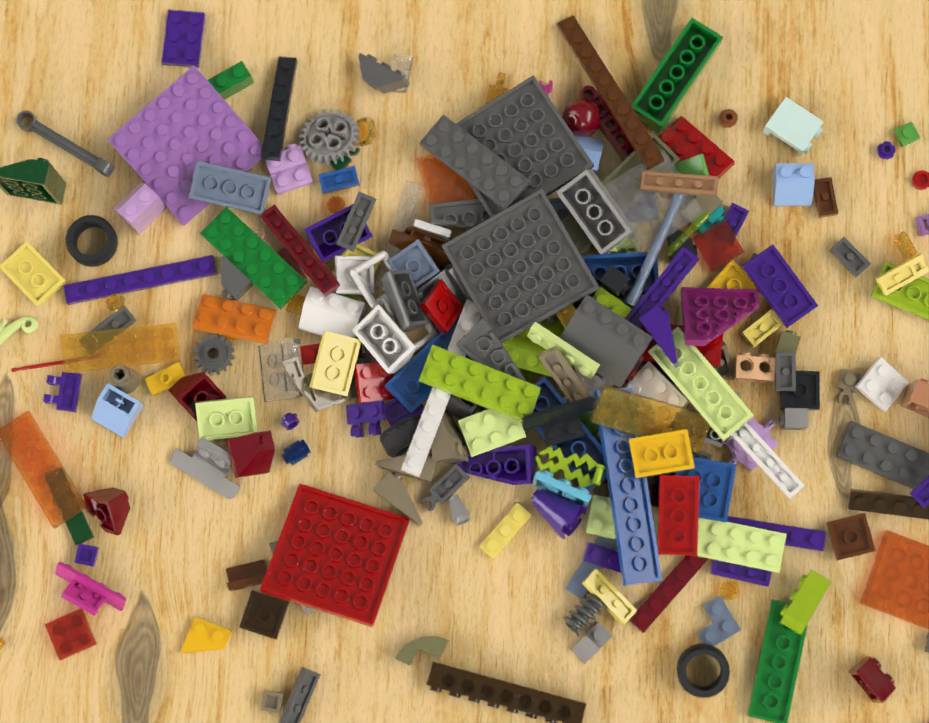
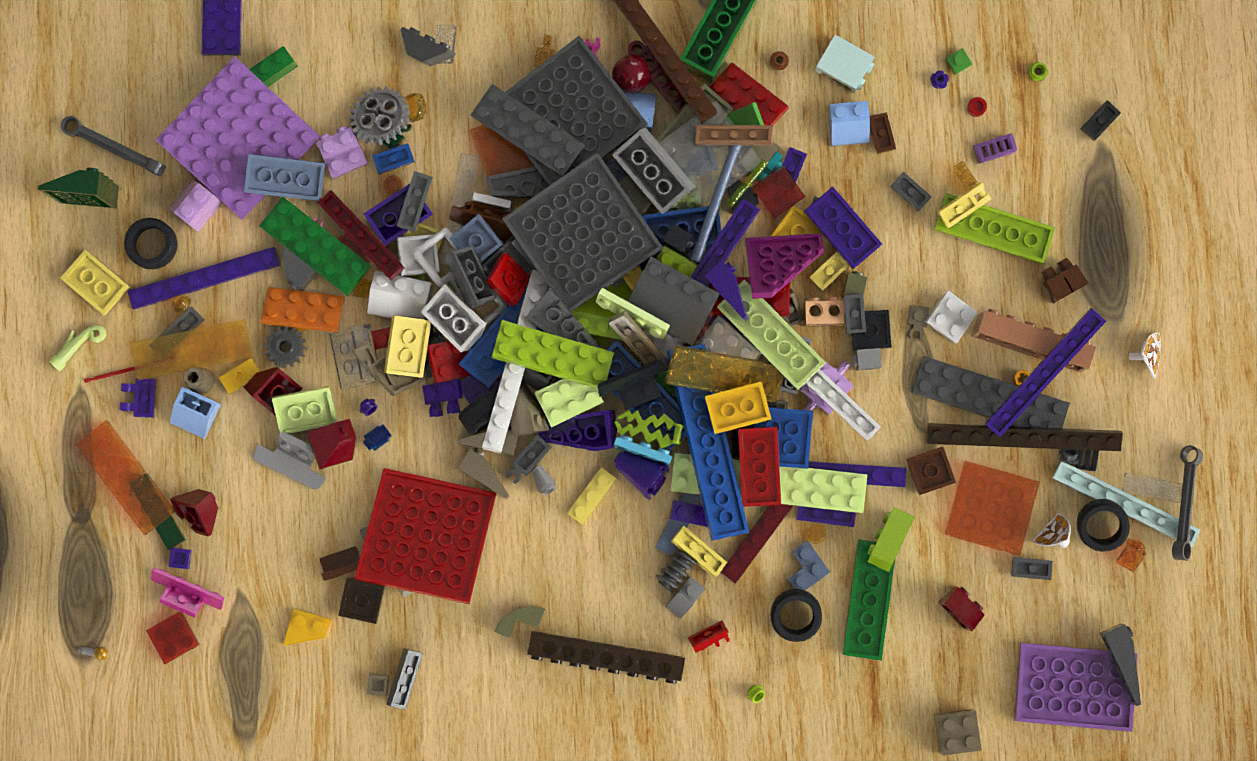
camera: 10 degrees left, 5 degrees up
black plate [261,56,298,161] -> none
none -> red plate [688,620,730,653]

